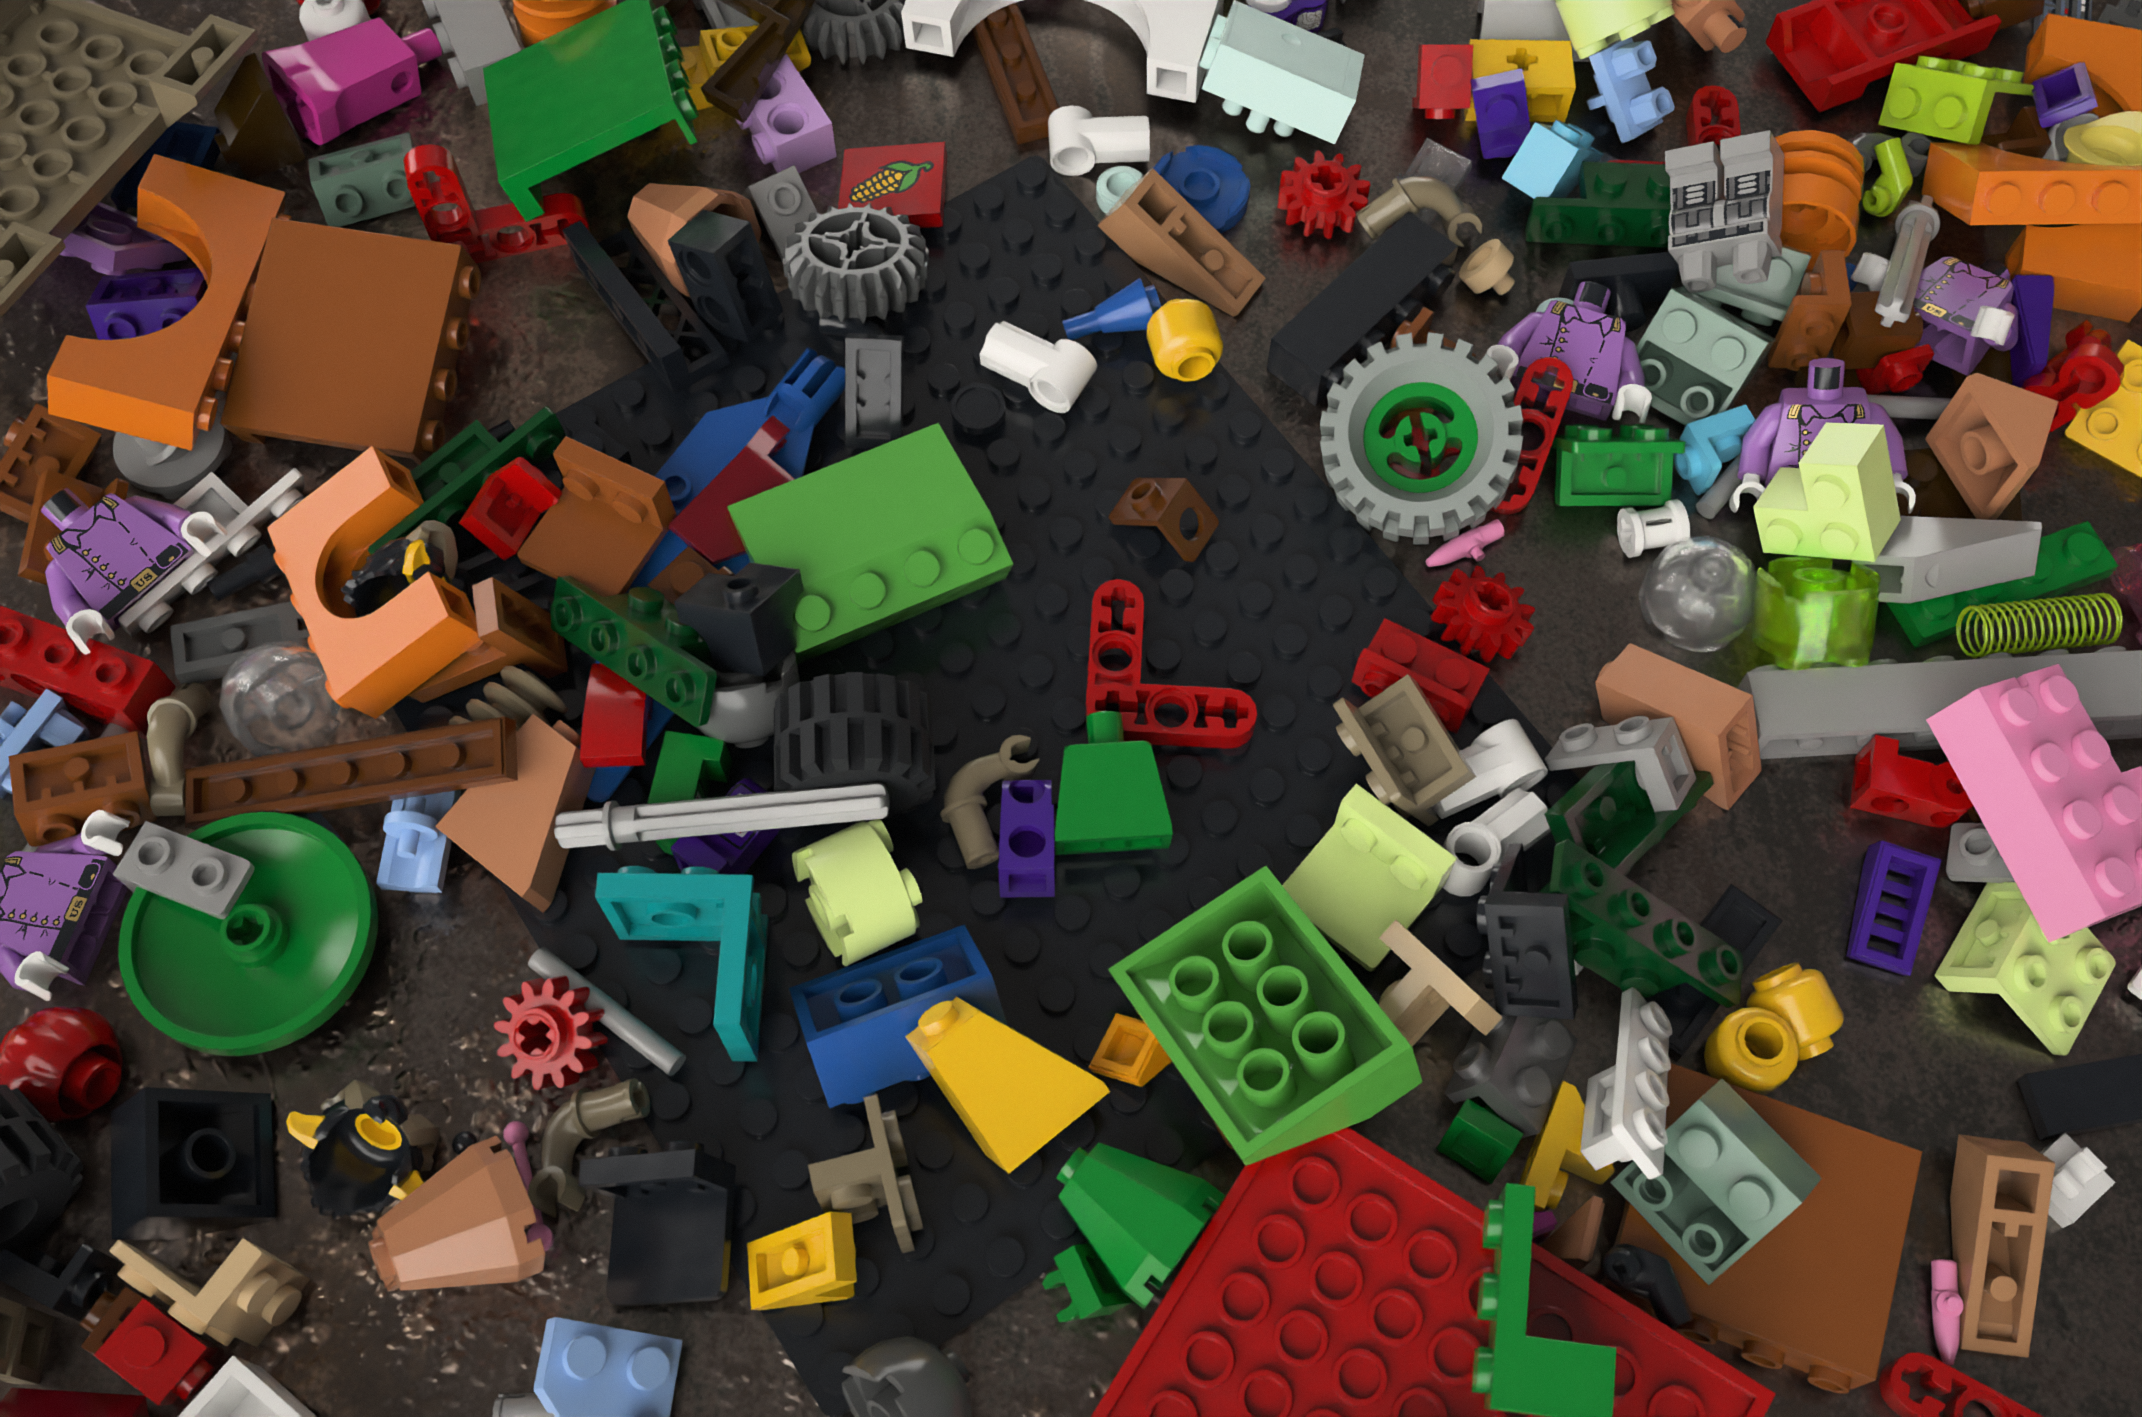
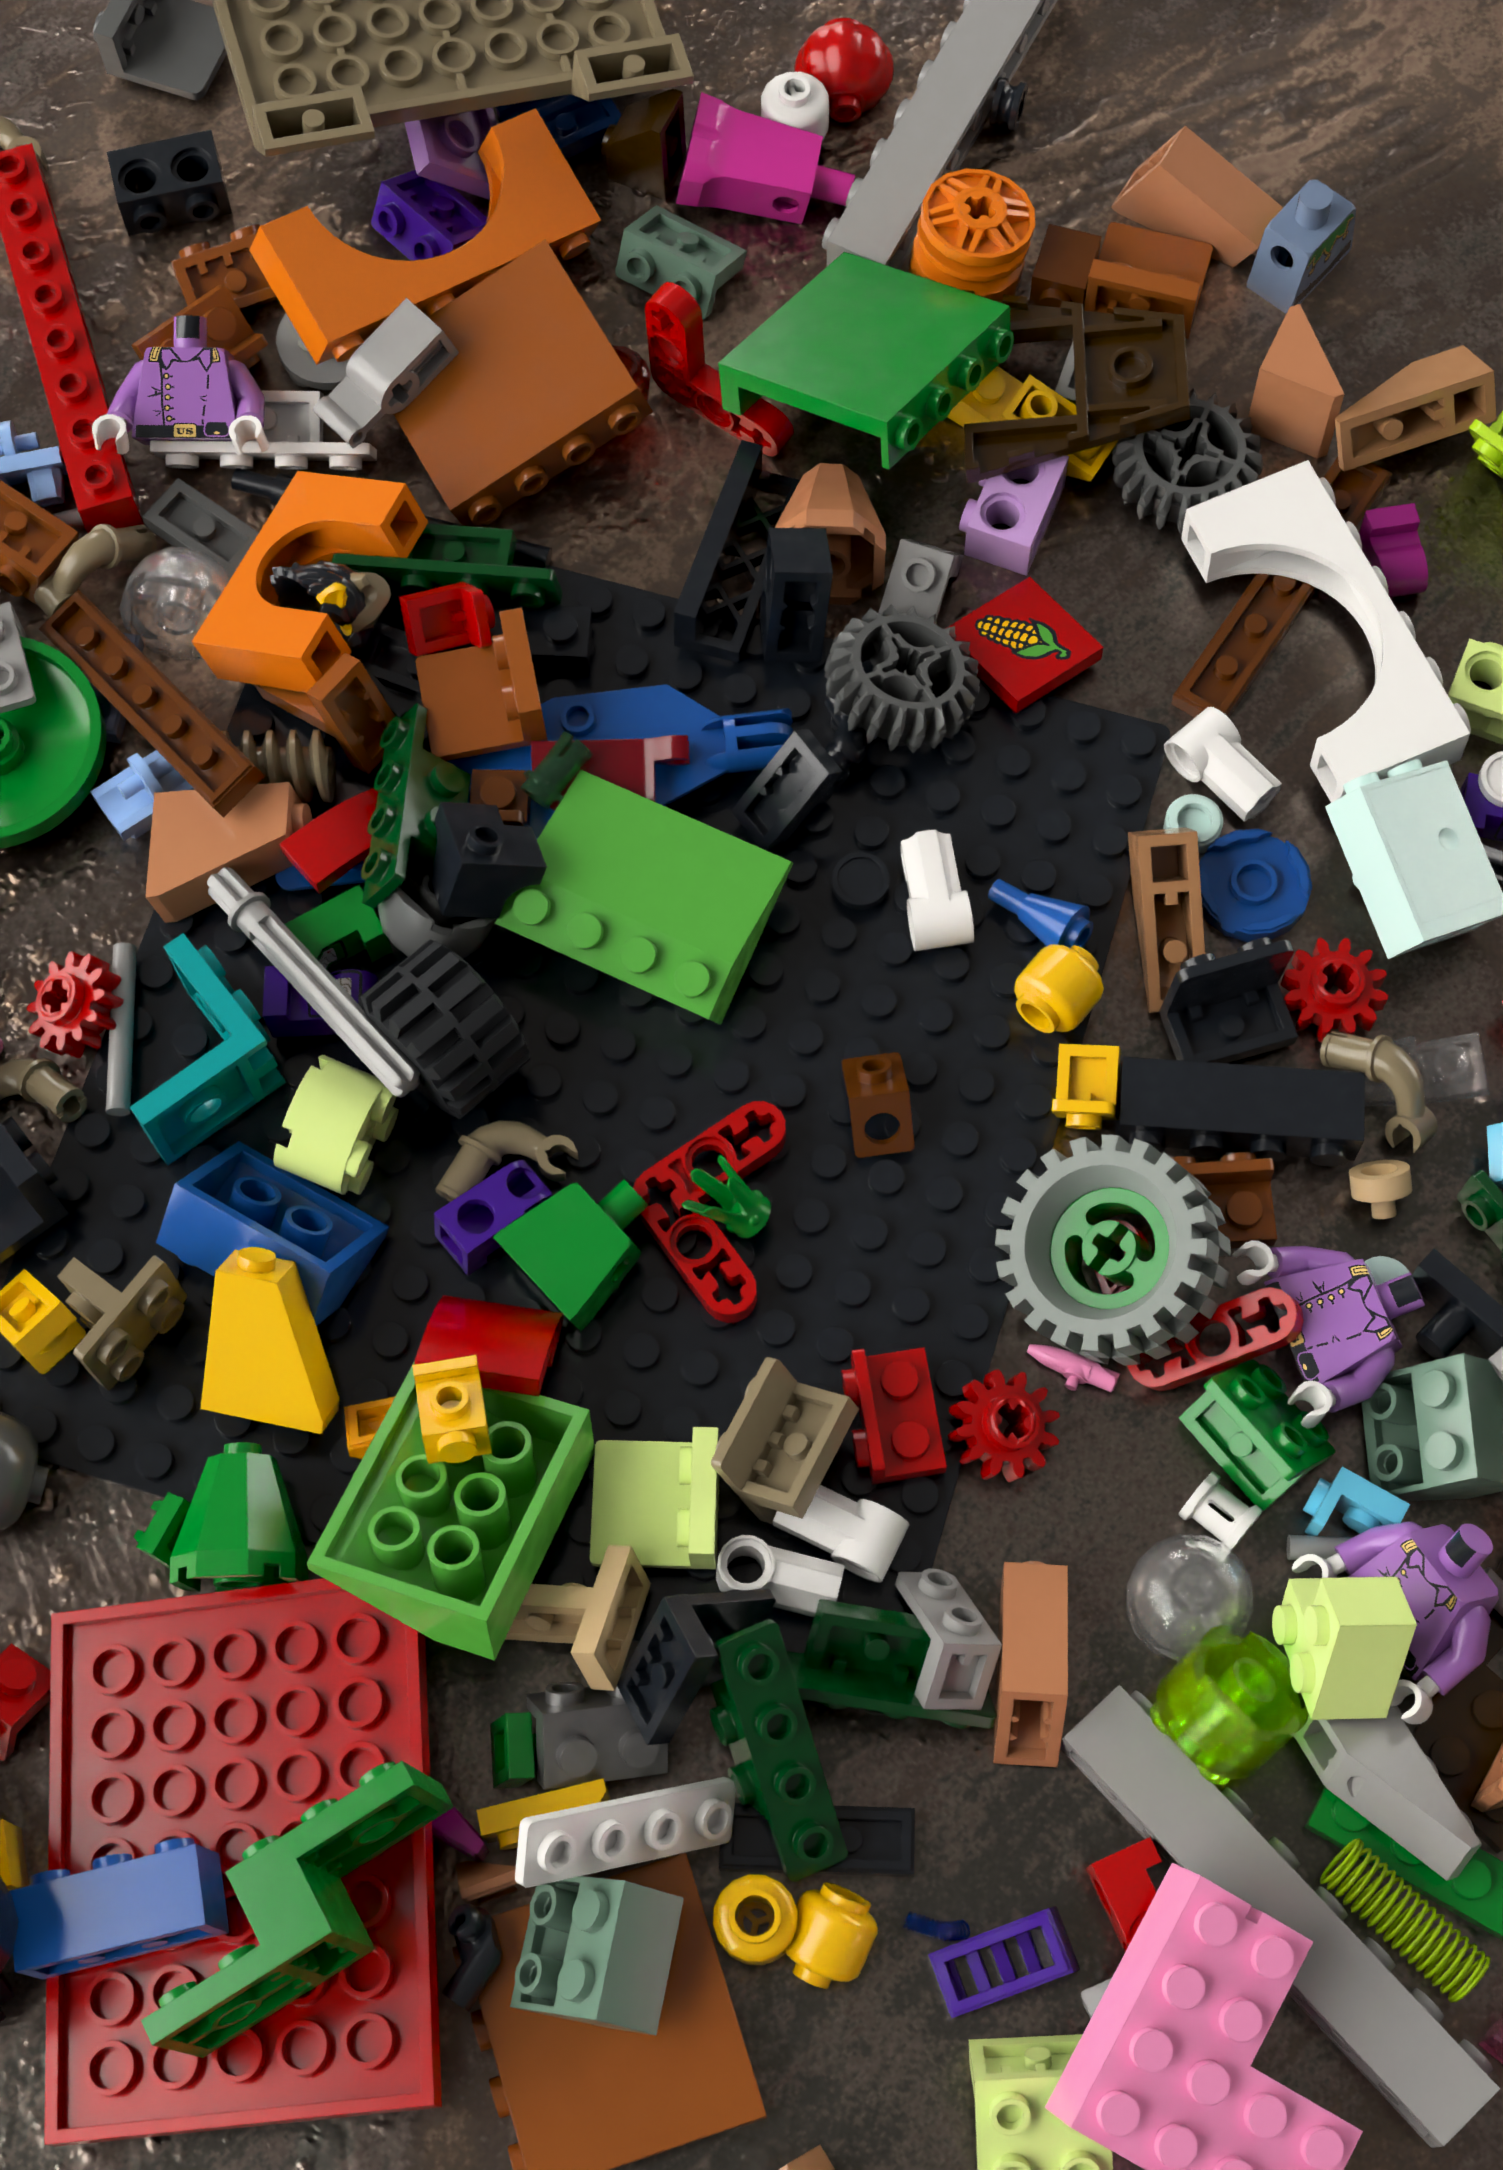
camera: 55 degrees right, 5 degrees up
none -> light grey piece [313,298,459,448]
none -> yellow brick [412,1355,492,1464]
none -> red slope [415,1295,564,1396]
none -> clear green pin [521,731,593,809]
none -> green piece [682,1155,771,1238]
none -> clear blue leg [903,1911,970,1941]
none -> yellow bracket [1052,1044,1121,1130]
none -> black bracket [1159,937,1298,1063]

